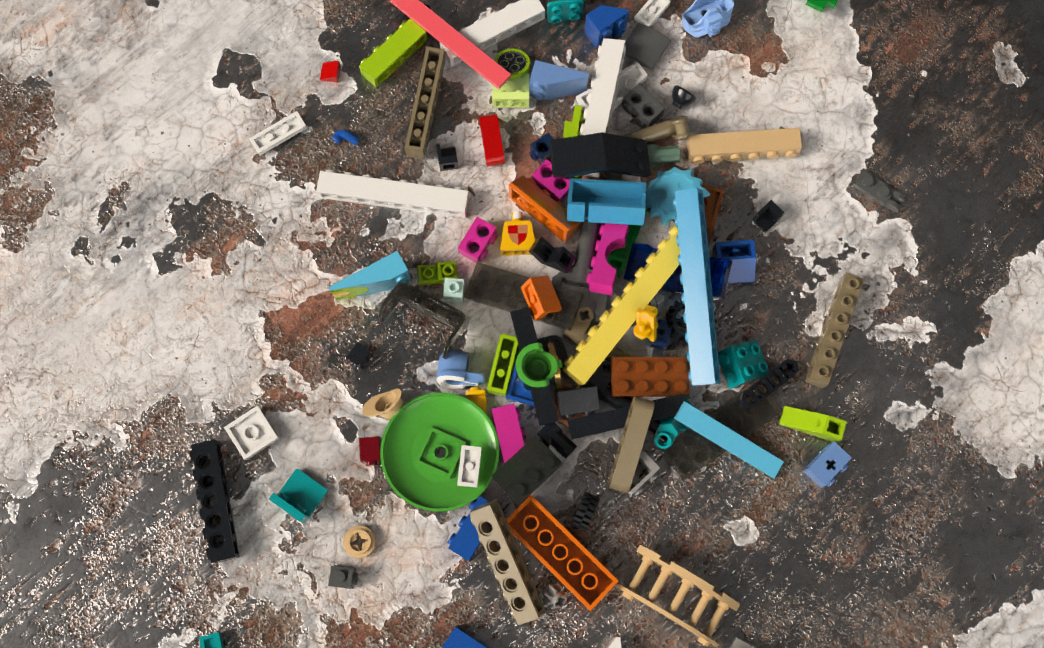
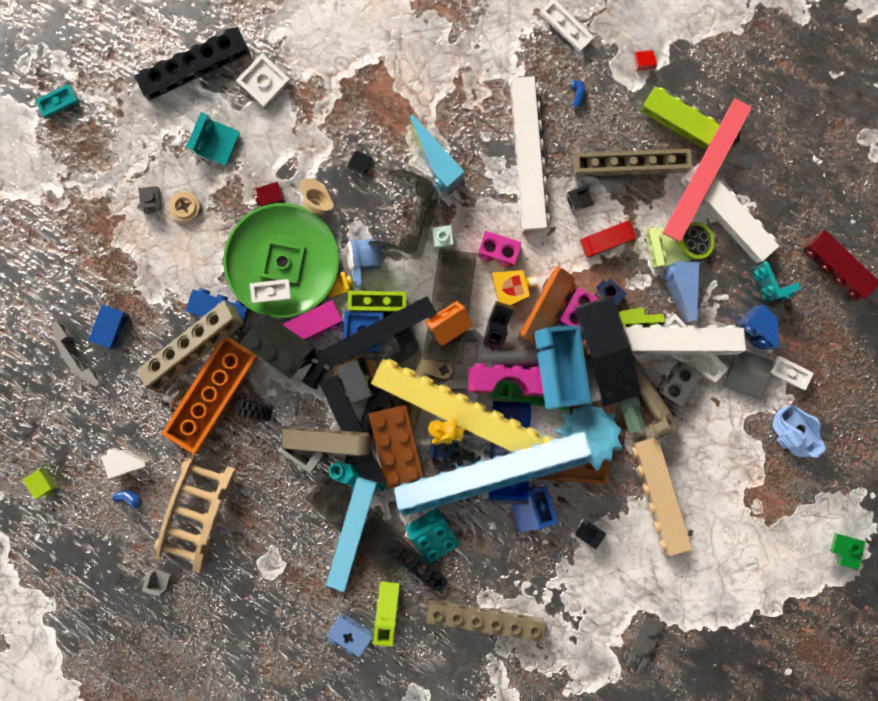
camera: 75 degrees right, 10 degrees up
lime slope [416,261,458,286] -> none
bright green helmet [516,343,563,389] -> none
black brick [672,85,696,109] -> none

